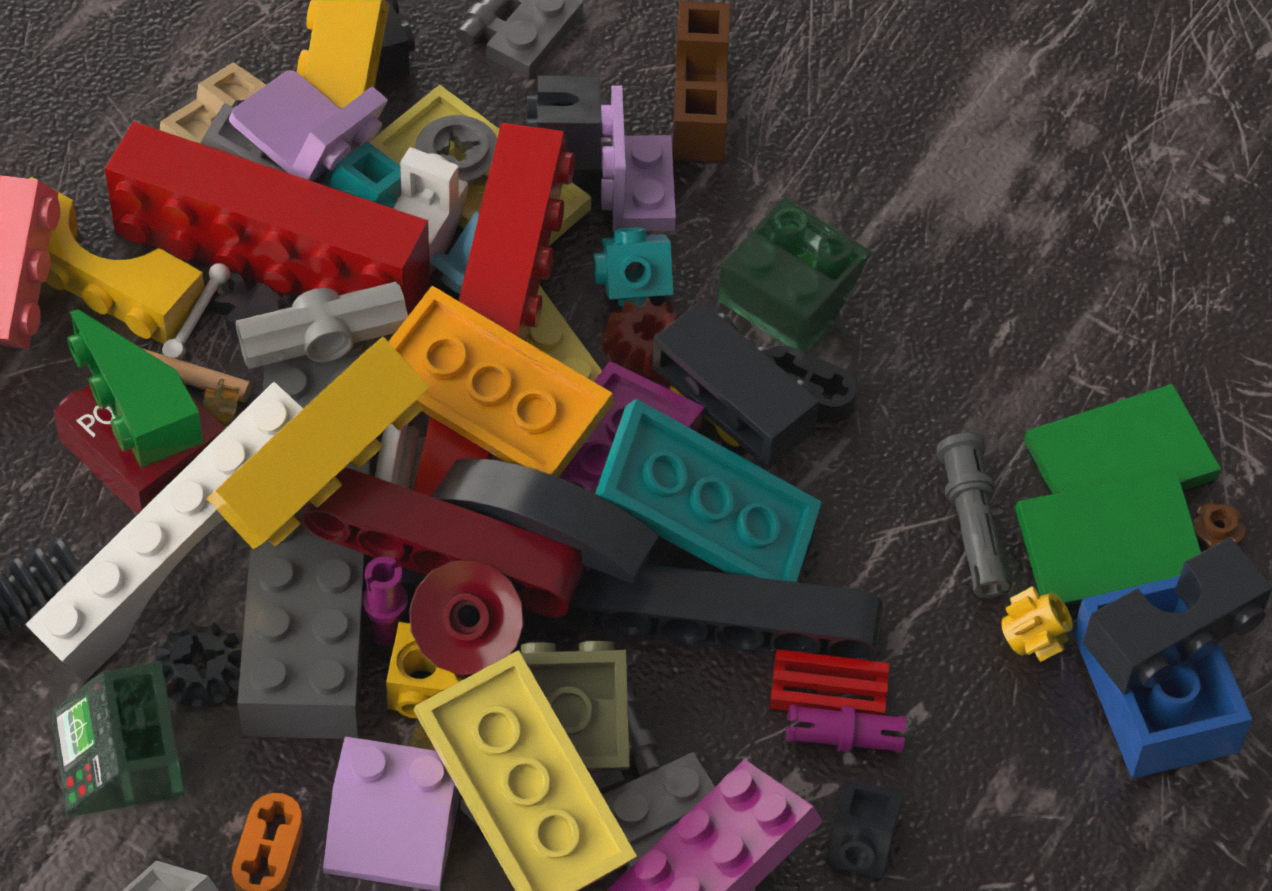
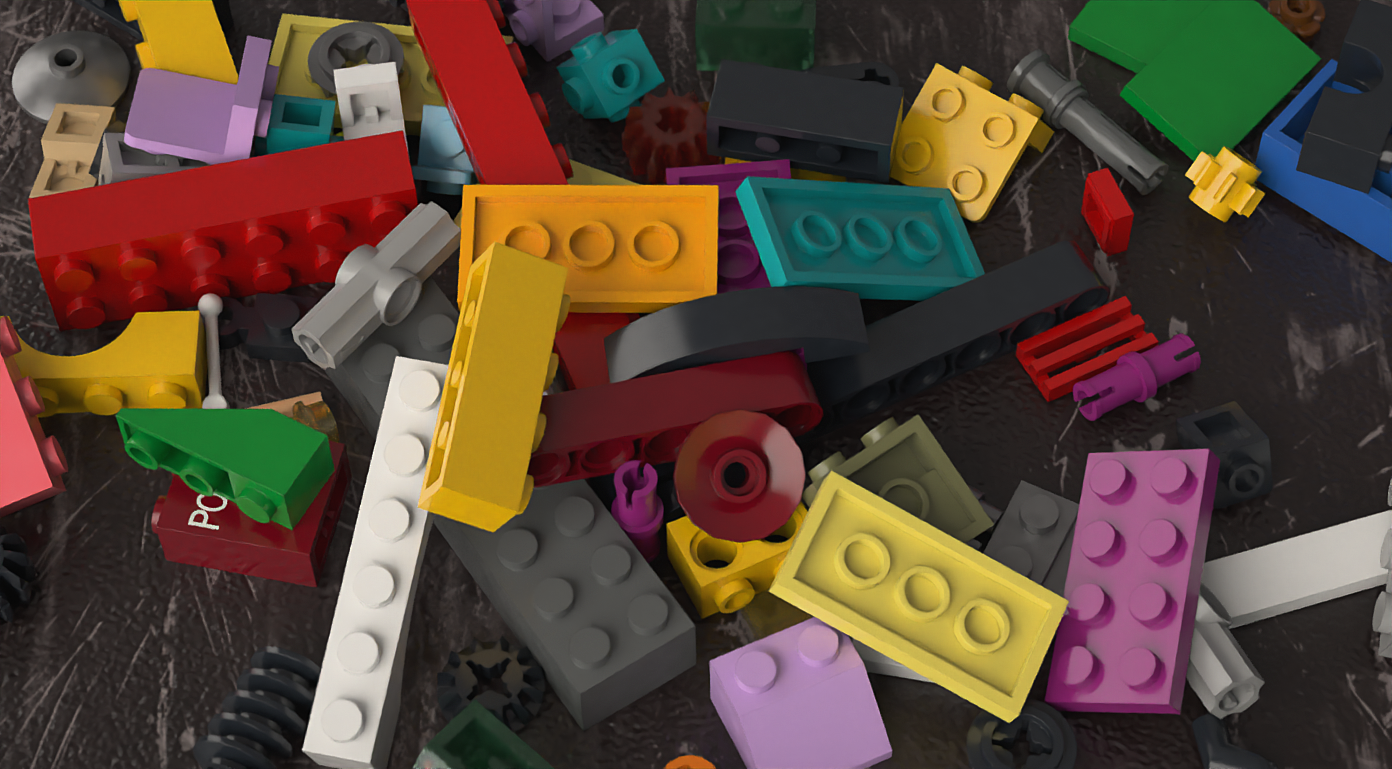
camera: 30 degrees left, 0 degrees up
none -> flat silver dish [12,31,131,124]
none -> yellow bracket [890,63,1054,223]
none -> red tile [1081,168,1134,256]

